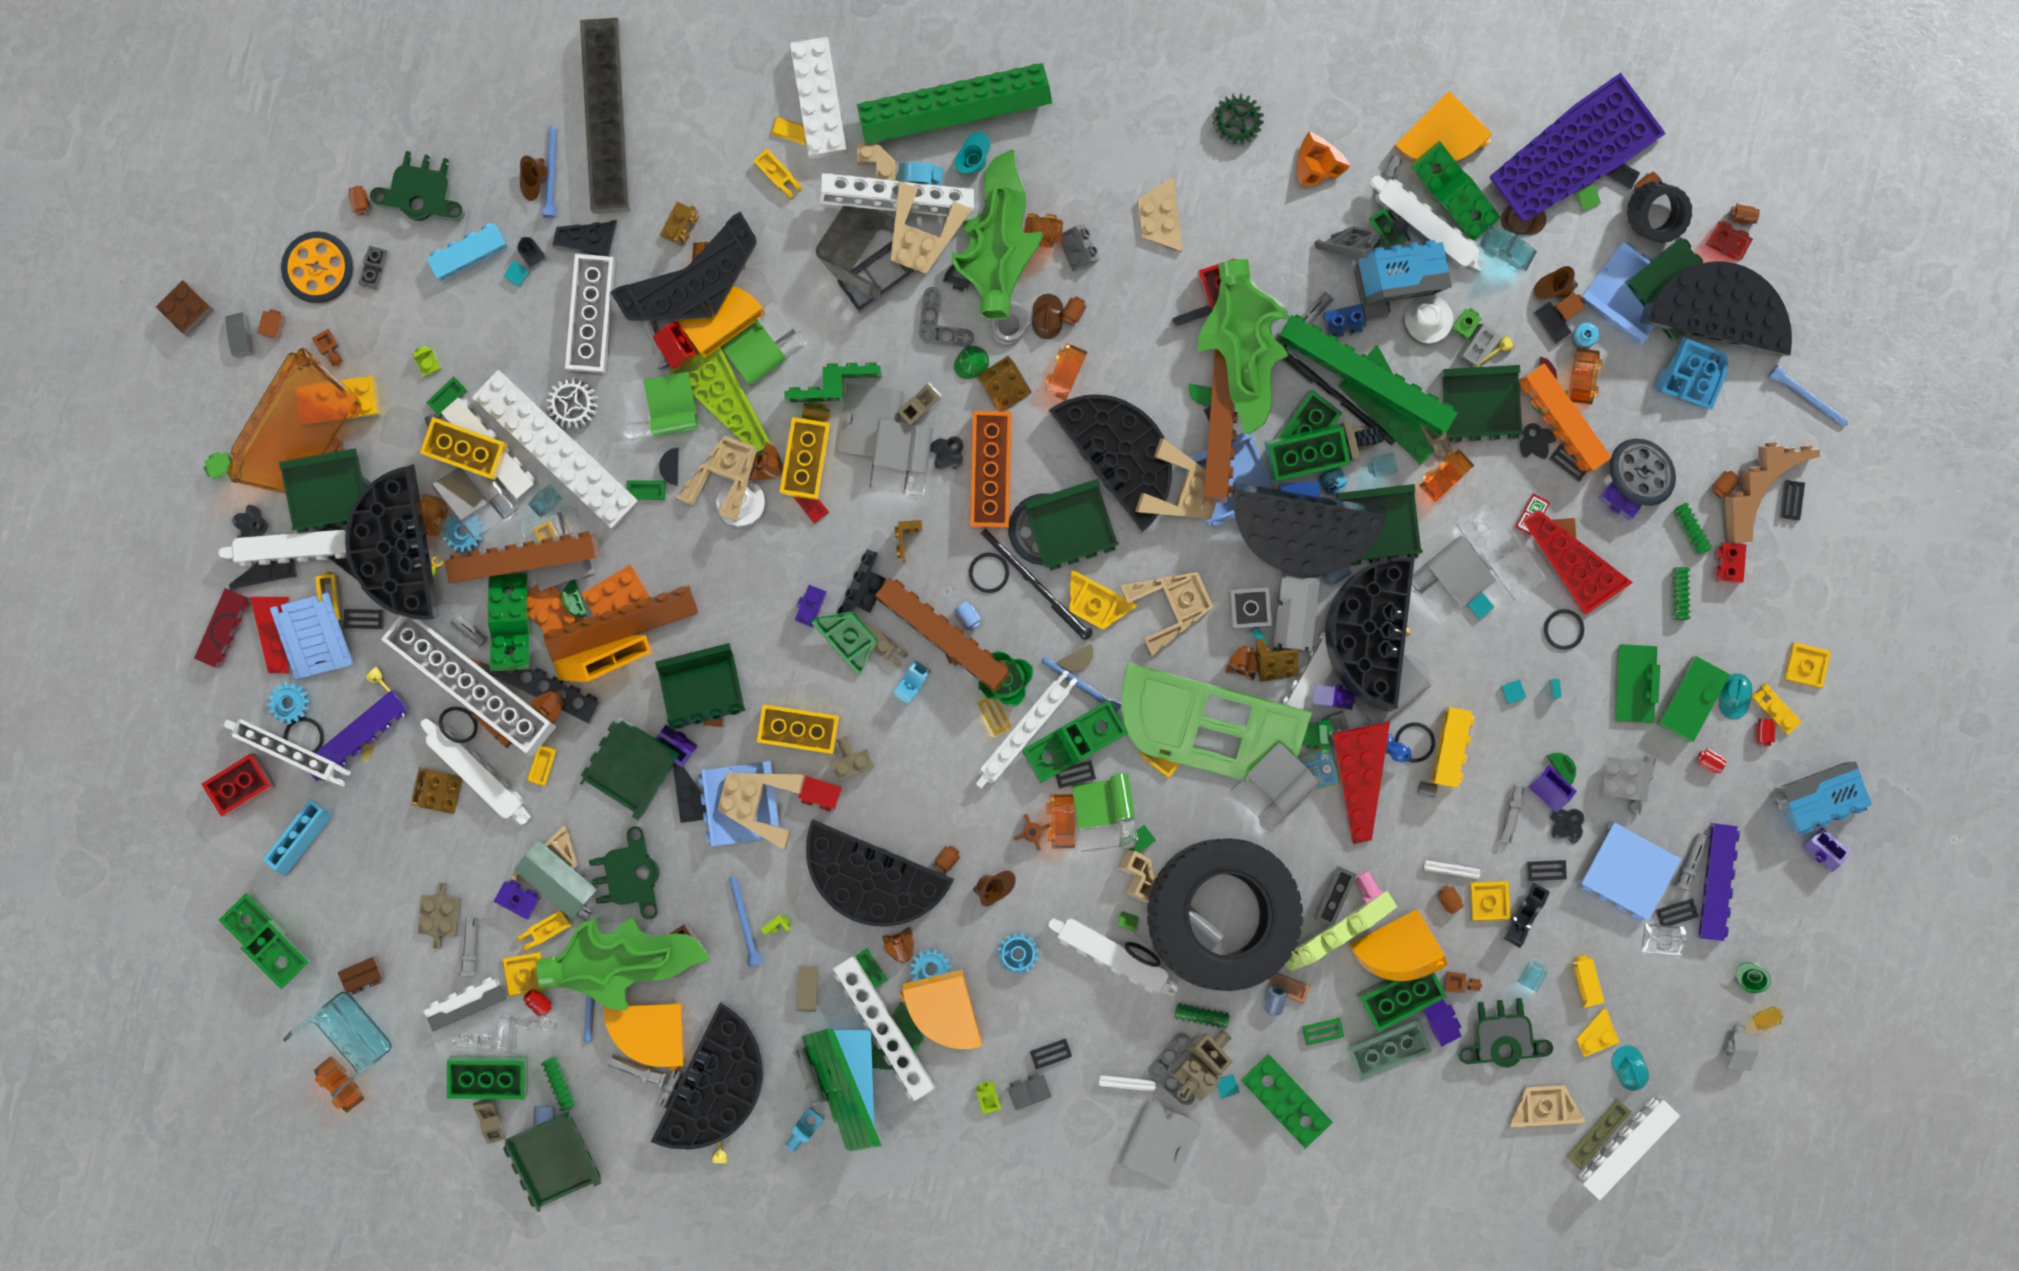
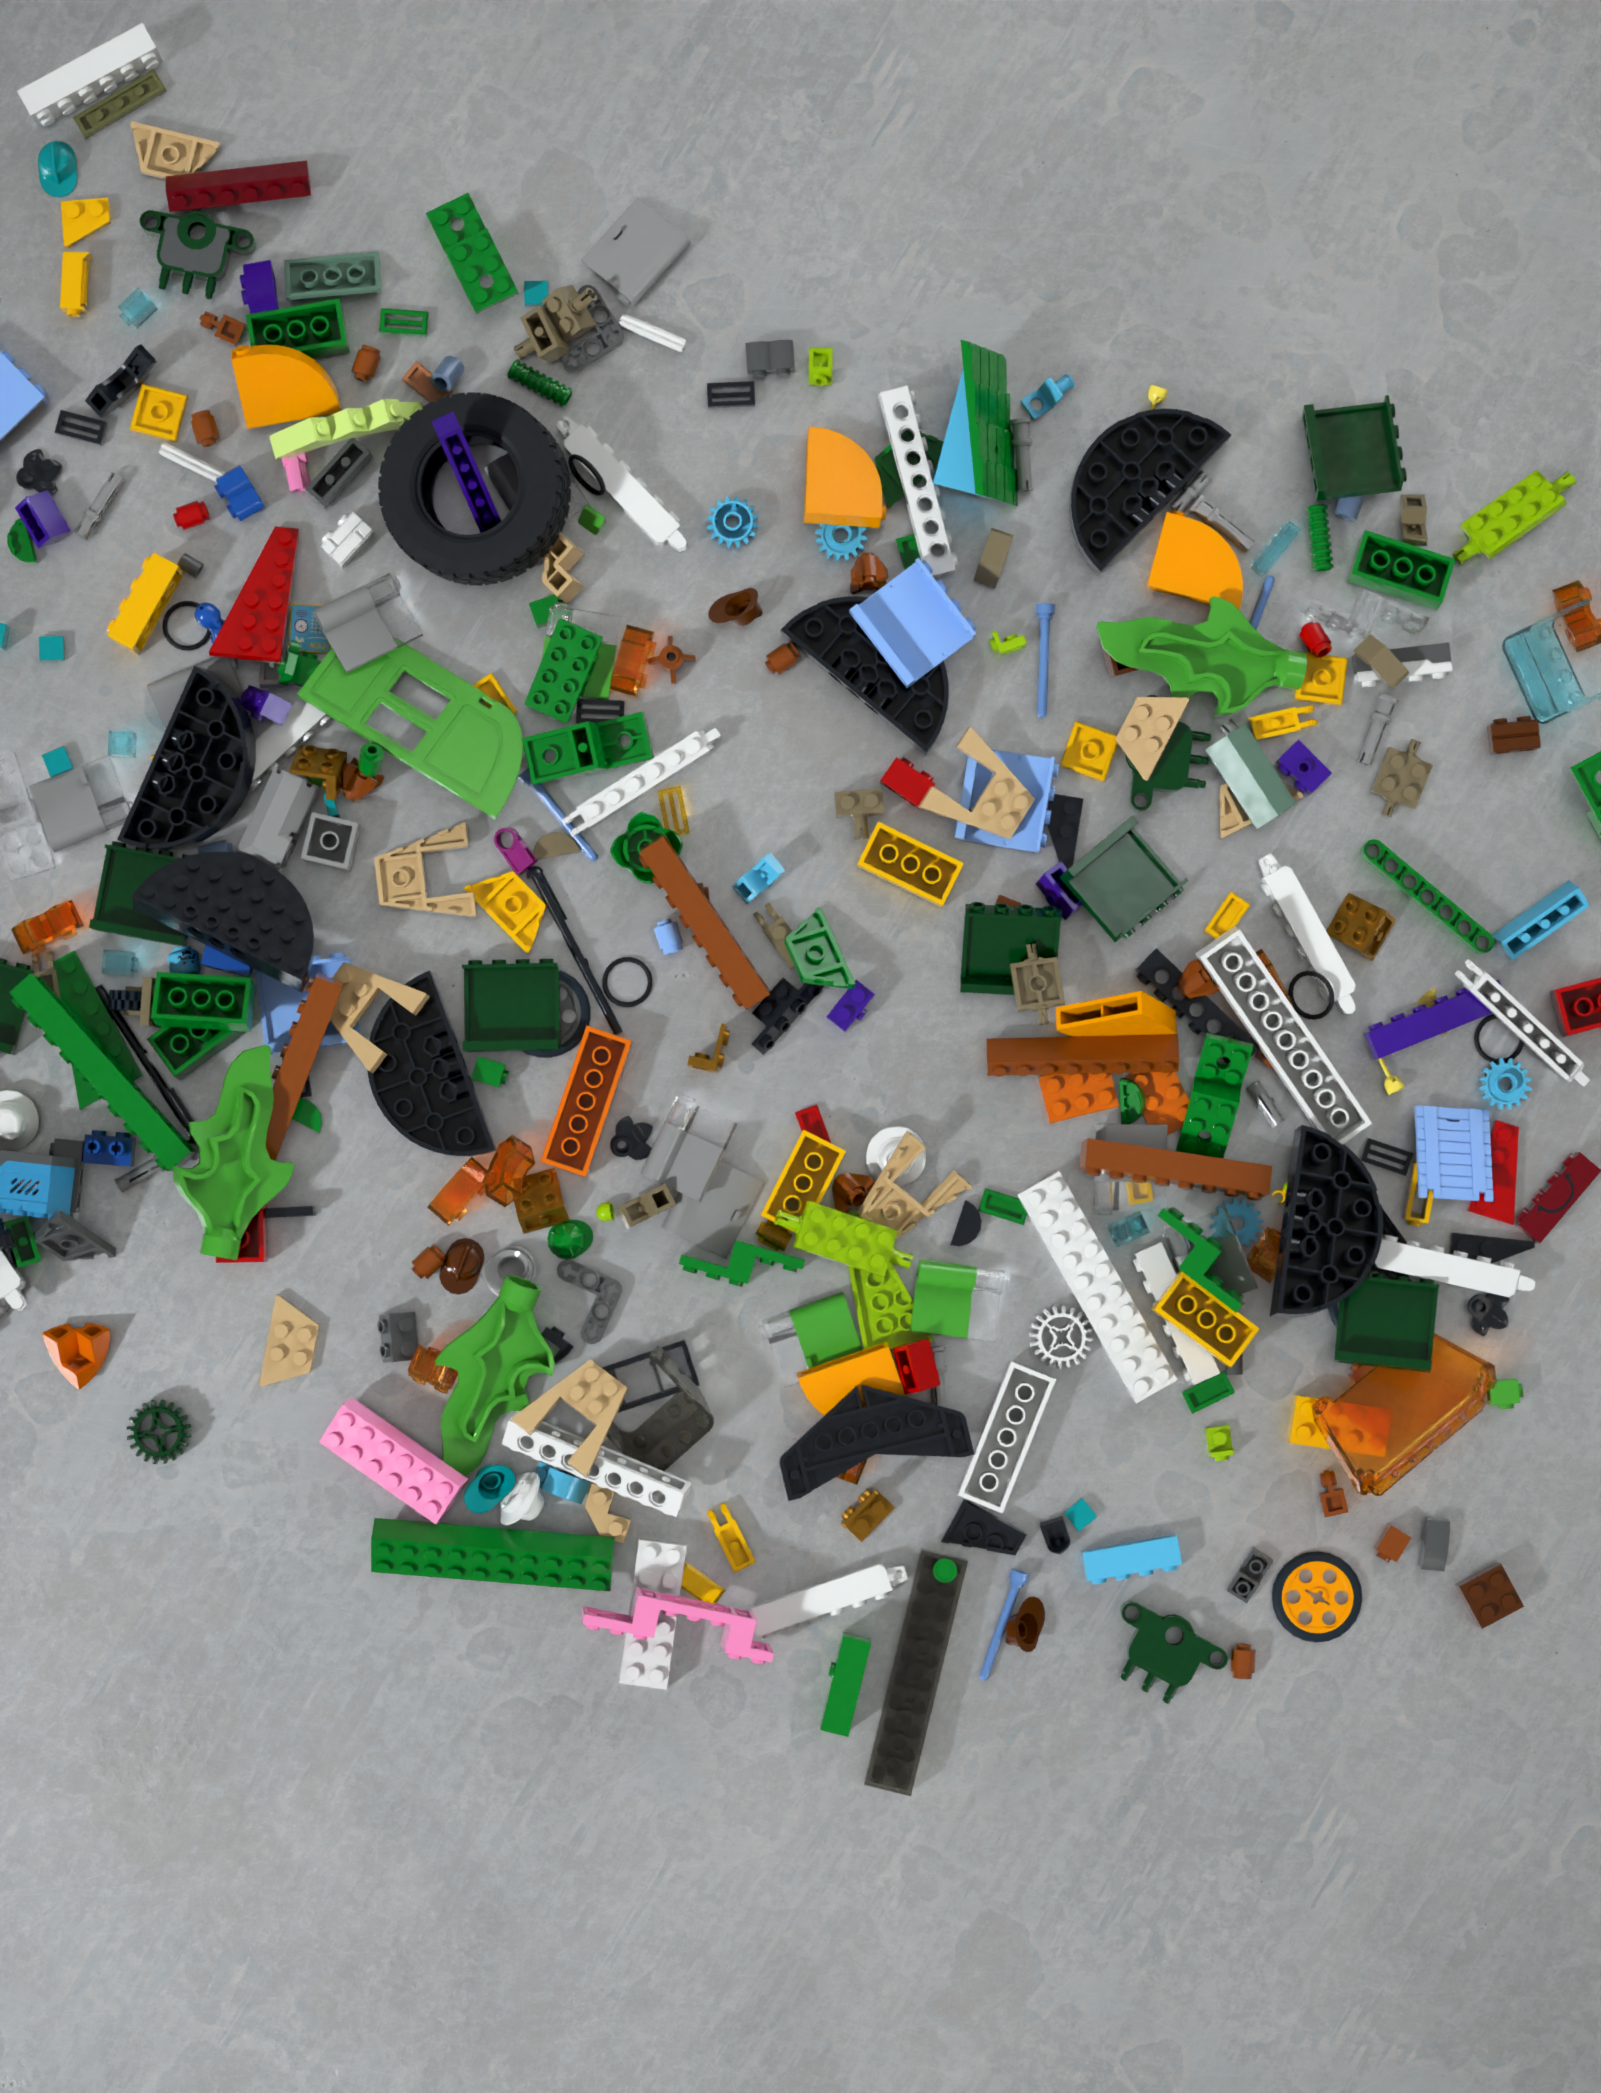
camera: 165 degrees left, 0 degrees up
none -> clear light blue brick [108,731,137,758]
none -> dark red brick [165,160,311,212]
none -> red brick [173,501,210,530]
none -> blue brick [214,465,265,521]
none -> bright pink brick [319,1397,469,1524]
none -> white brick [321,512,375,568]
none -> dark orange brick [351,345,381,382]
none -> green brick [358,743,384,777]
none -> dark purple brick [431,412,501,533]
none -> green brick [471,1056,509,1088]
none -> clear orange brick [484,1135,535,1207]
none -> magenta piece [494,828,538,875]
none -> white hat [499,1472,545,1525]
none -> green bracket [525,618,603,723]
none -> bright pink bracket [580,1587,774,1665]
none -> lime hinge [596,1201,615,1221]
none -> white hinge [750,1563,908,1639]
none -> lime plate [774,1201,913,1277]
none -> green brick [820,1632,871,1737]
none -> light blue panel [849,558,977,688]
none -> green piece [933,1558,957,1583]
none -> dark tan plate [1010,944,1065,1025]
none -> yellow tile [1060,721,1118,782]
none -> tan wing [1115,697,1190,781]
none -> green bracket [1157,1207,1245,1312]
none -> clear light blue piece [1251,521,1301,577]
none -> dark tan slope [1353,634,1410,689]
none -> green beam [1360,839,1494,954]
none -> lime plate [1452,470,1577,565]

